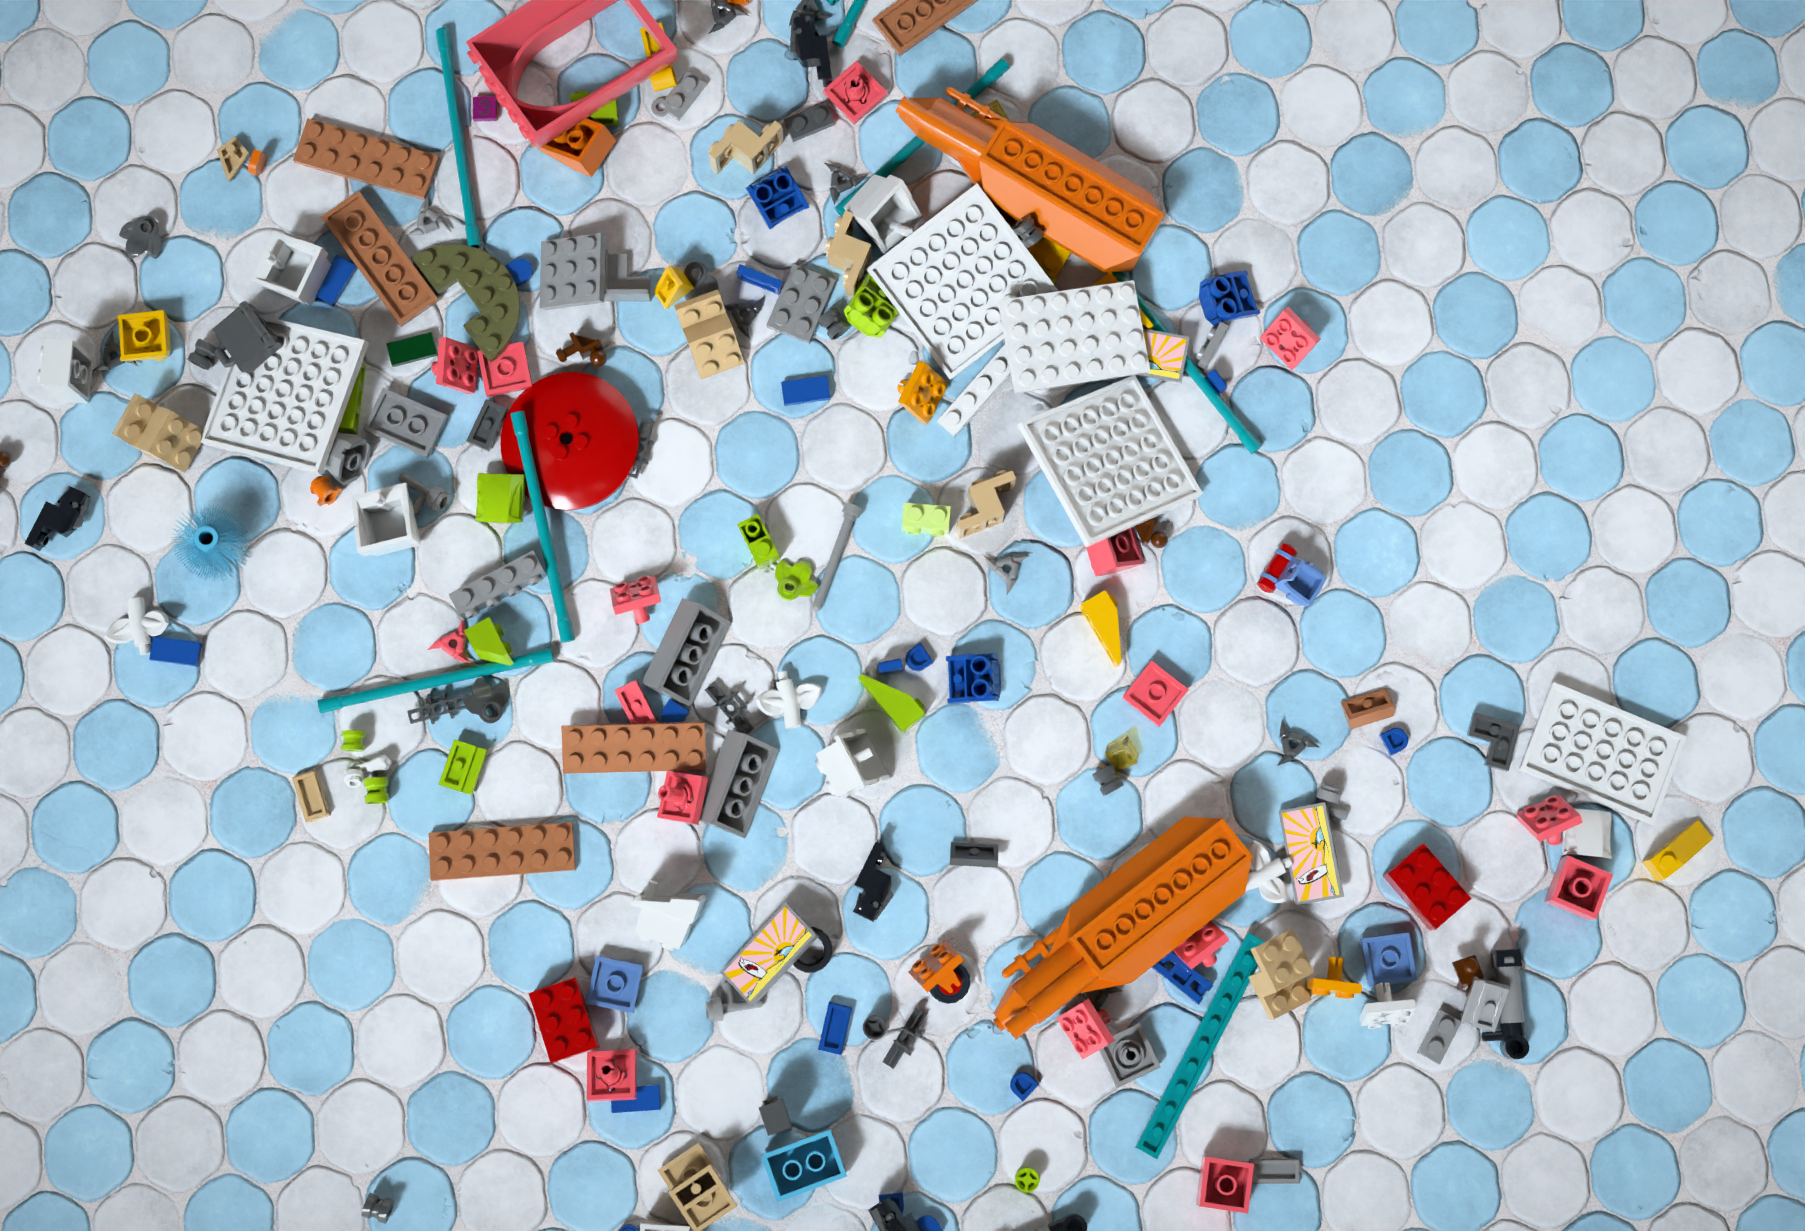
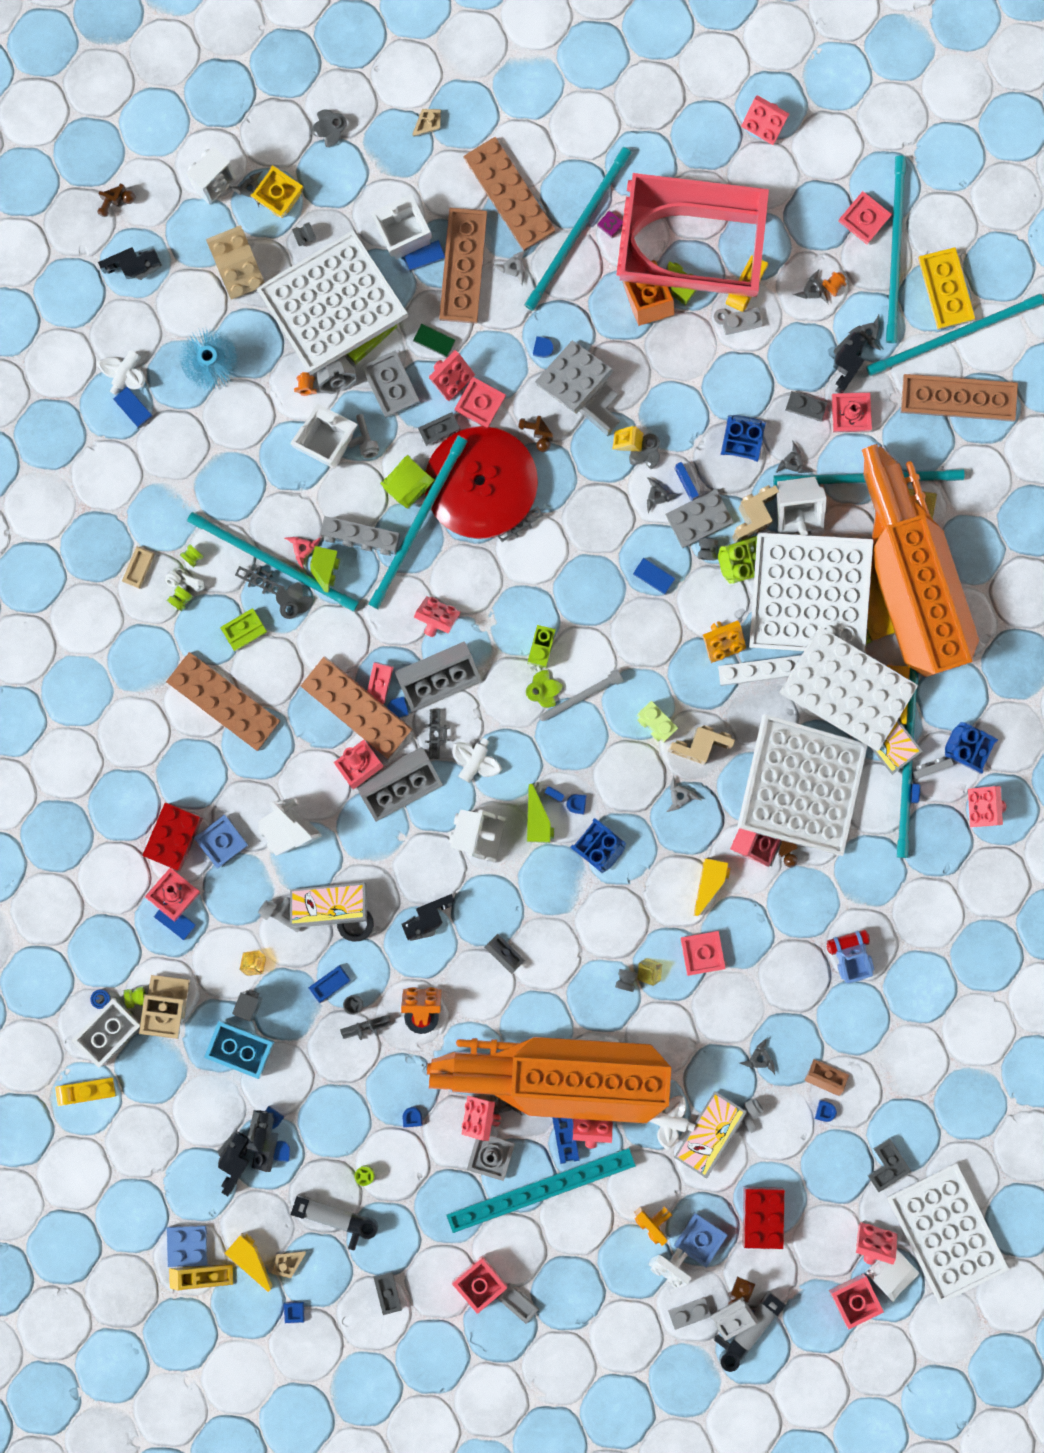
camera: 45 degrees right, 5 degrees up
dark grey piece [212,301,283,374] -> none
orange tile [248,149,268,176] -> none
olive plate [411,244,521,363] -> none
tan bracket [674,289,745,380] -> none
tan bracket [708,120,784,175] -> none
dark grey wheel [1012,215,1044,248] -> none
tan bracket [1248,928,1315,1021] -> none
yellow slope [1642,820,1713,881] -> none
none -> lime wheel [123,986,146,1009]
none -> clear yellow slope [239,951,266,976]

